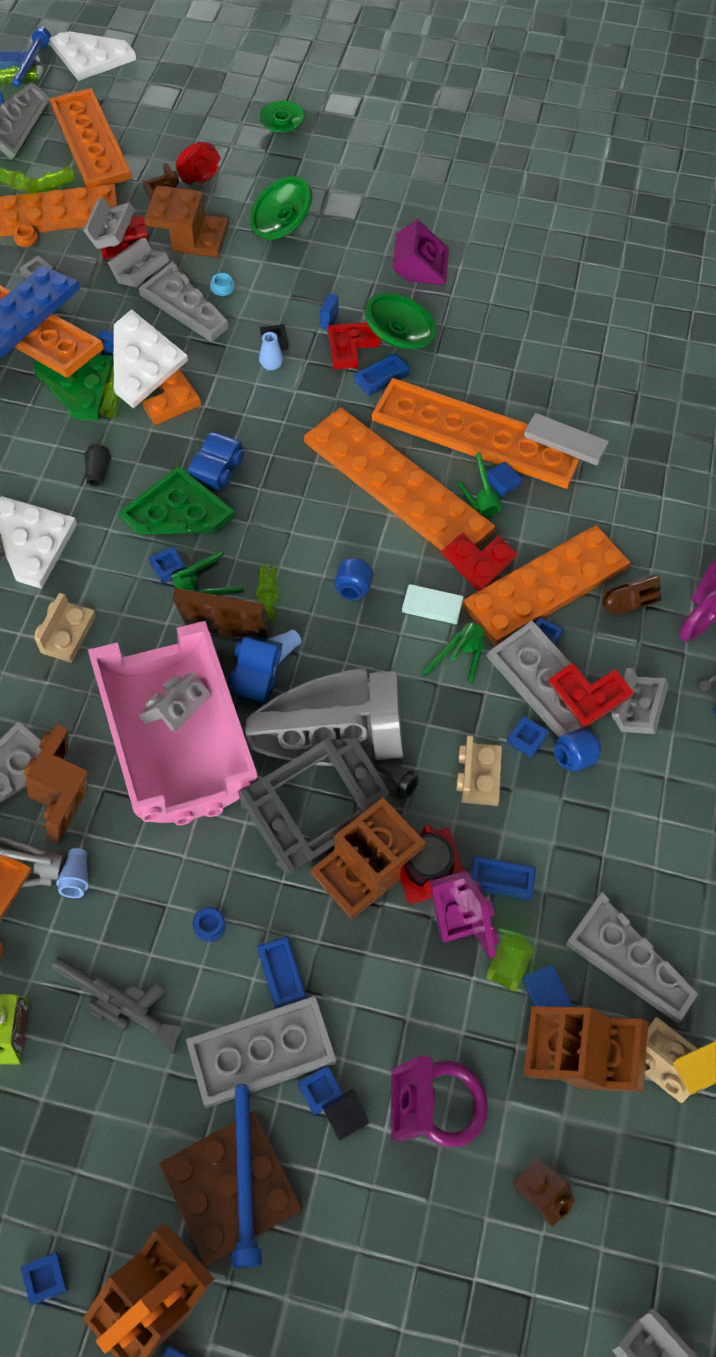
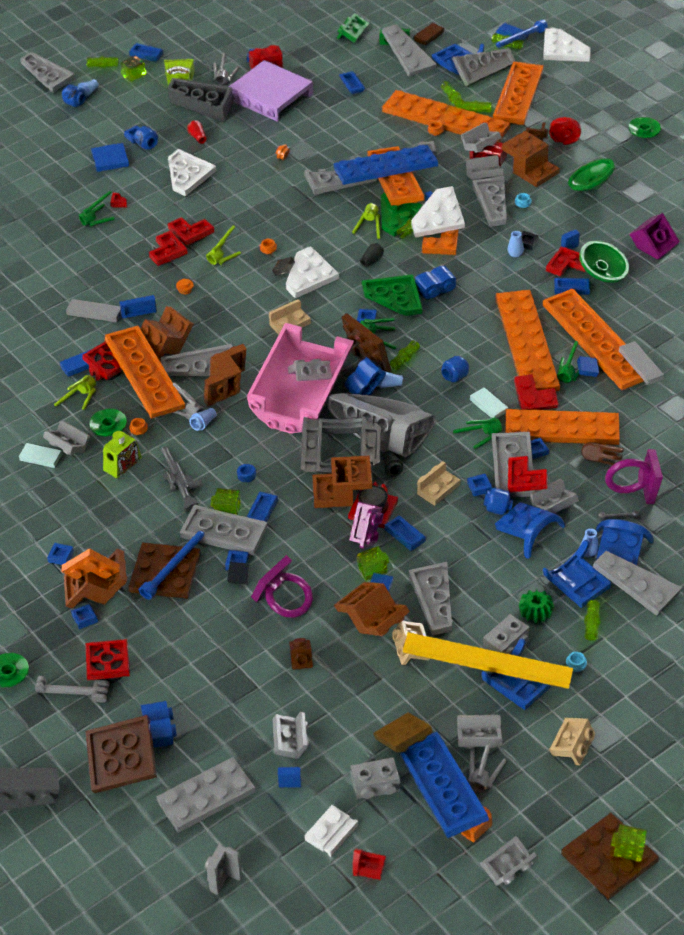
camera: 40 degrees right, 15 degrees down
none -> clear neon green brick [211,488,241,515]
none -> lime plant [352,203,380,239]
none -> blue piece [495,502,565,559]

